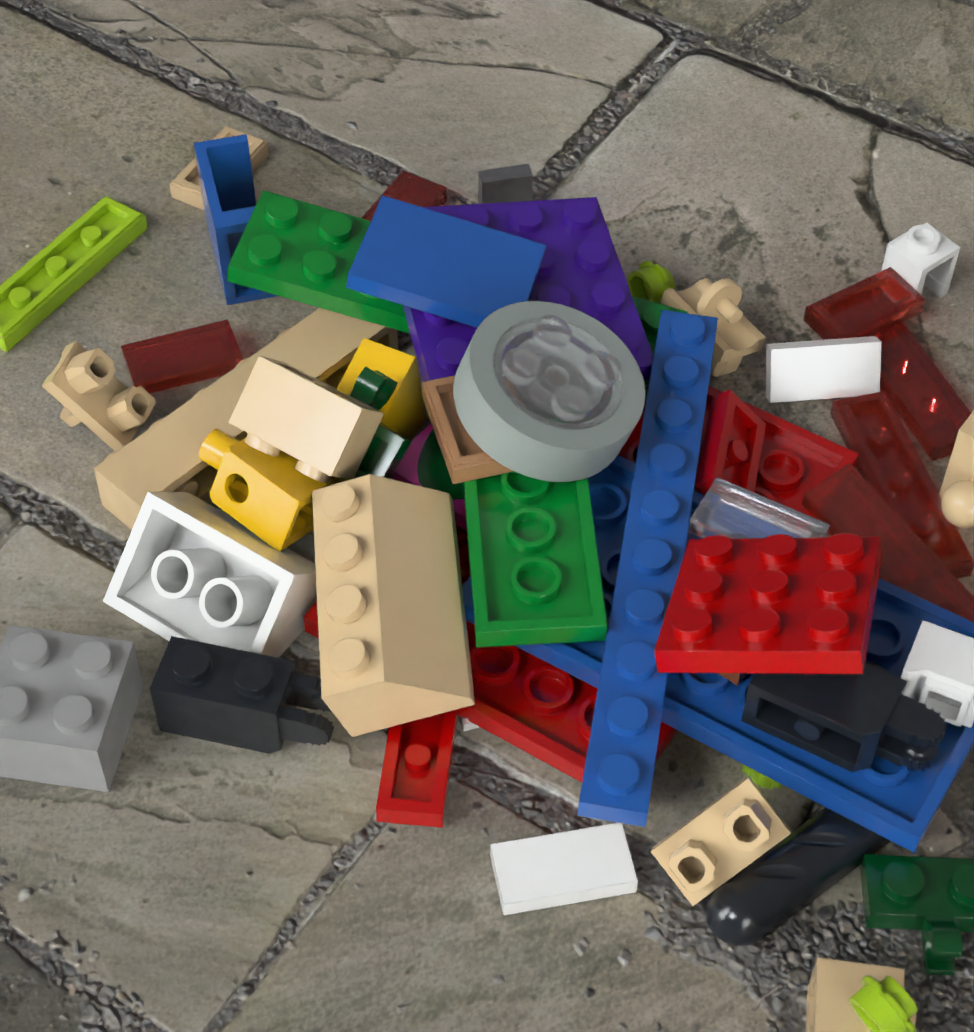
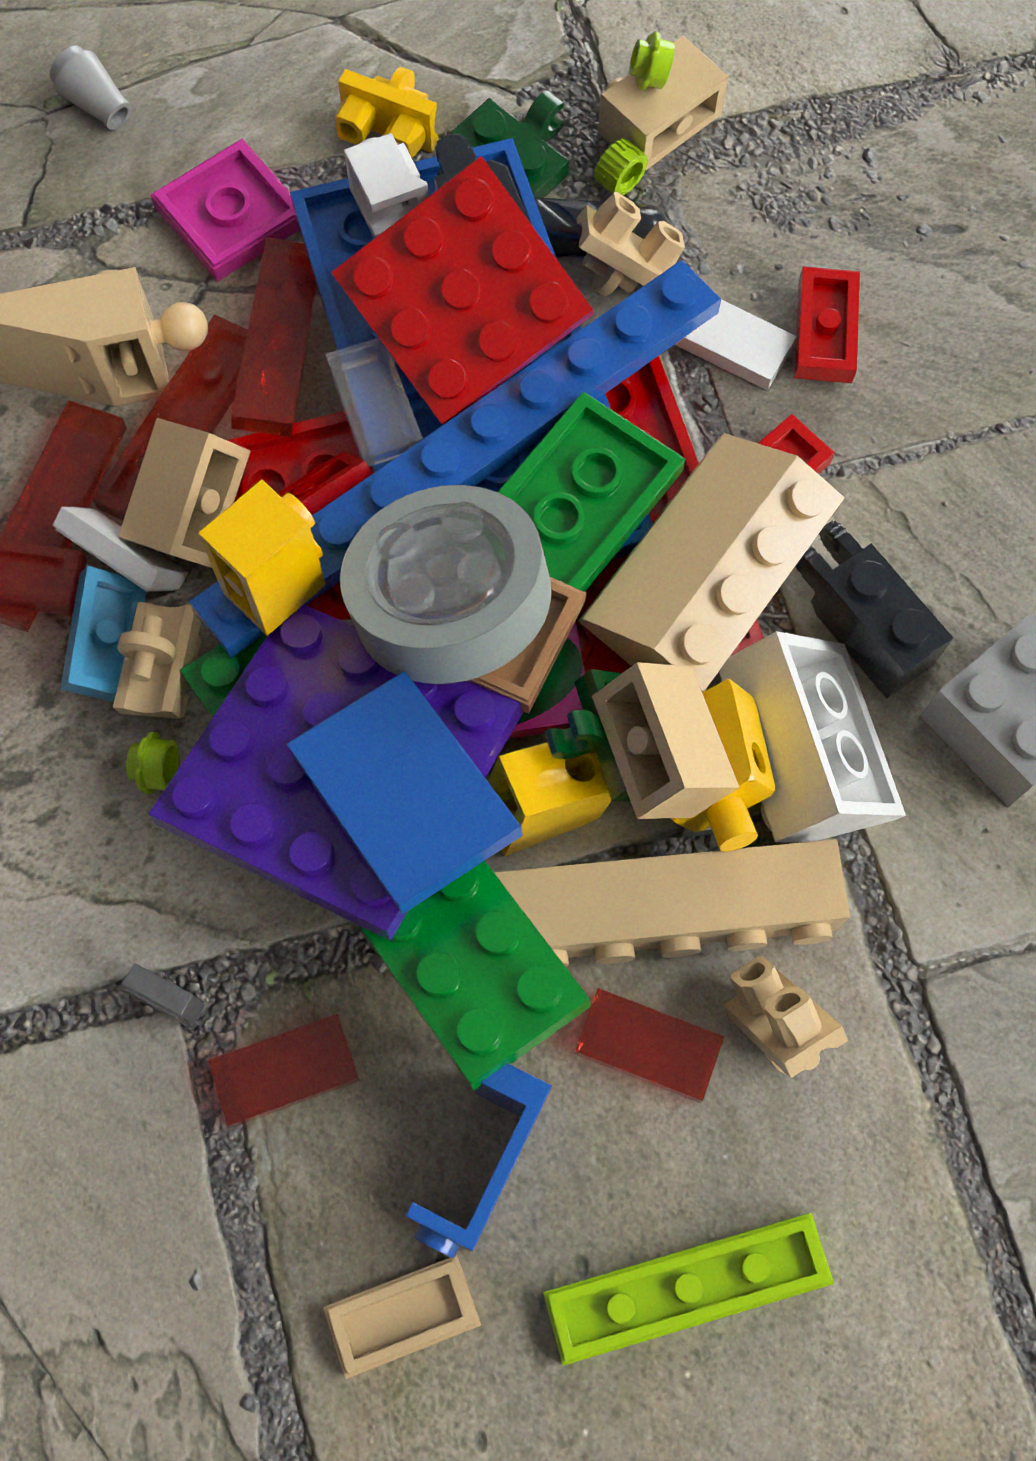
camera: 140 degrees left, 20 degrees up
none -> dark azure plate [60,565,146,702]
none -> tan brick [118,418,250,568]
none -> yellow brick [198,479,326,636]
none -> lime axle [594,138,648,195]
none -> red plate [794,266,860,384]

